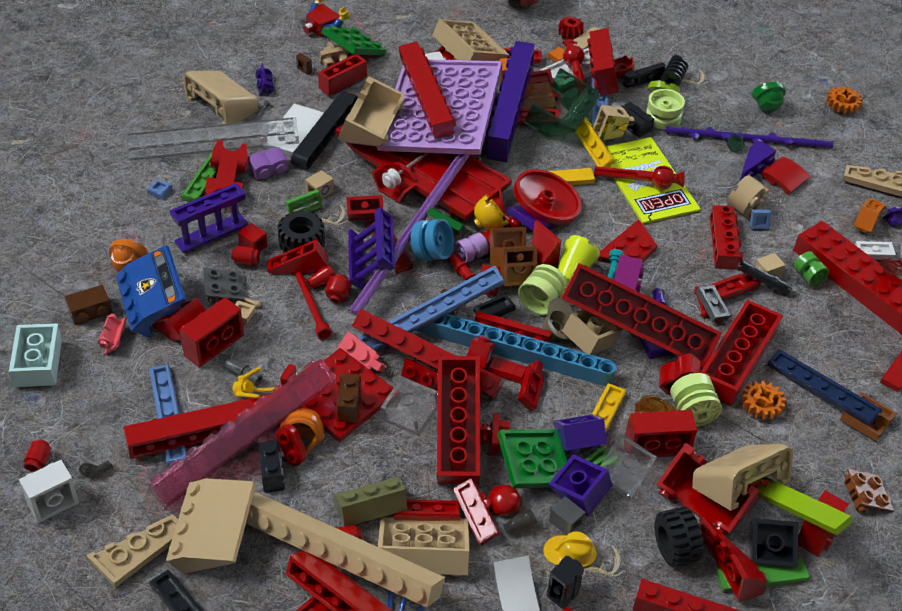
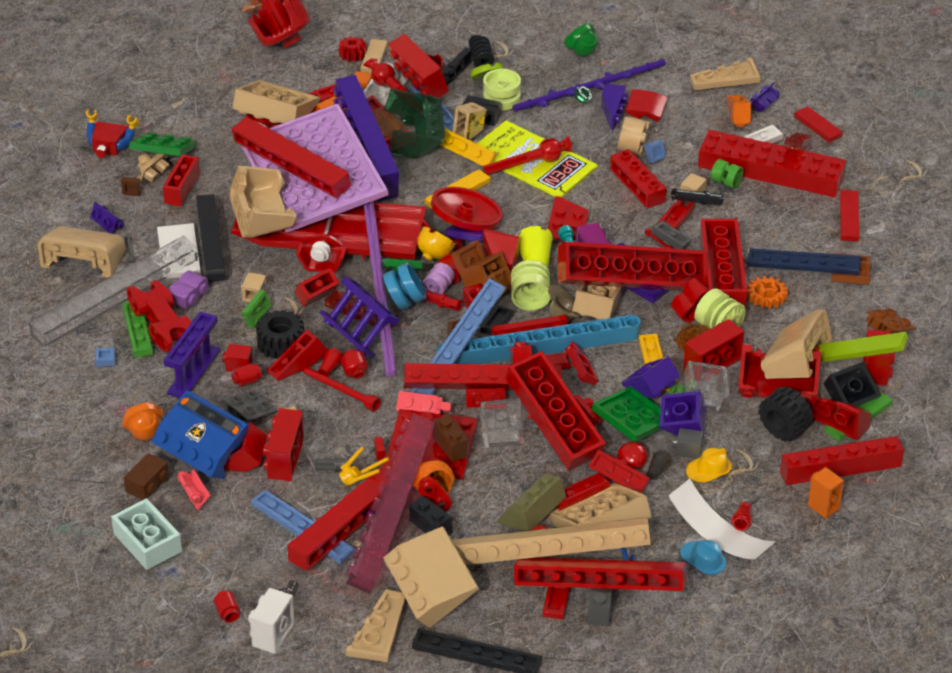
camera: 30 degrees left, 5 degrees down
black brick [546,556,584,609] -> none
orange gear [826,86,863,114] -> none

